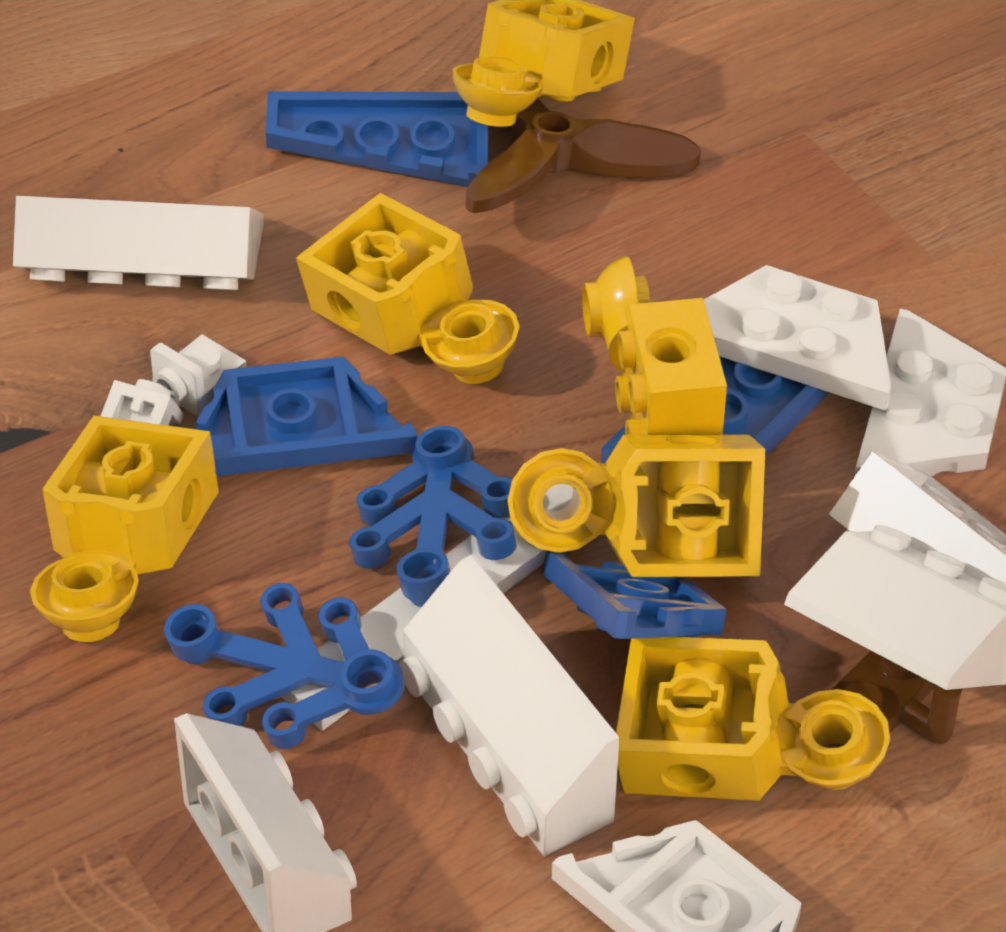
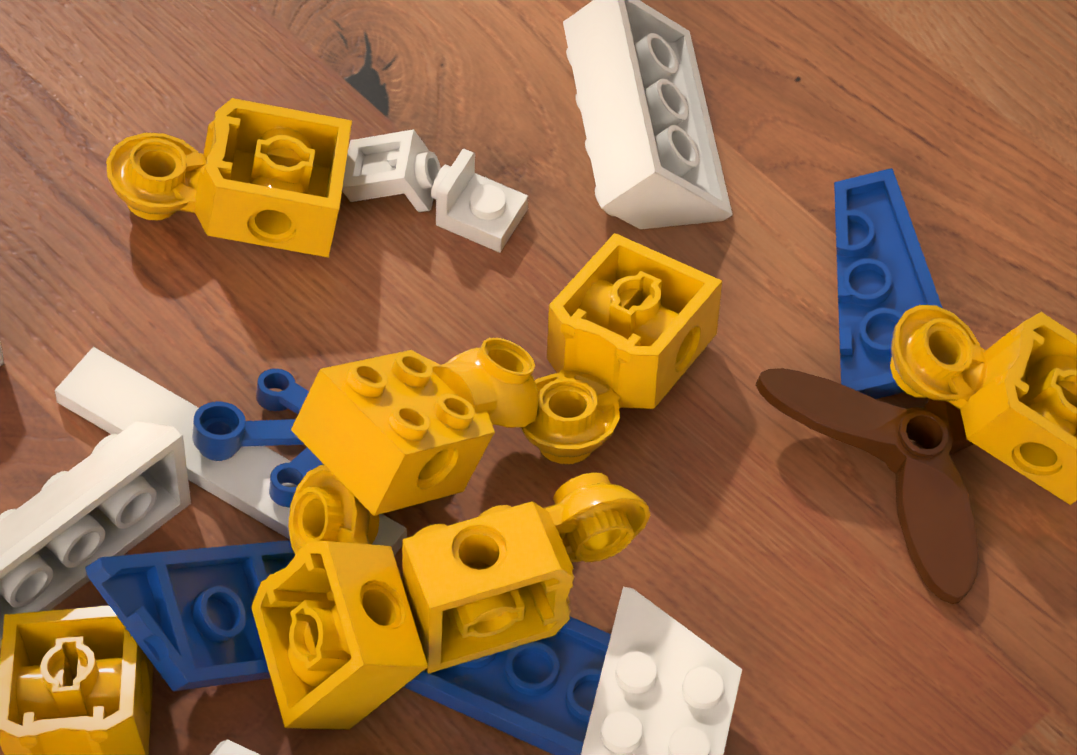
camera: 75 degrees right, 10 degrees up
blue plant [164,583,405,749] -> none
blue wing [196,356,417,476] -> none
none -> yellow brick [291,338,539,516]

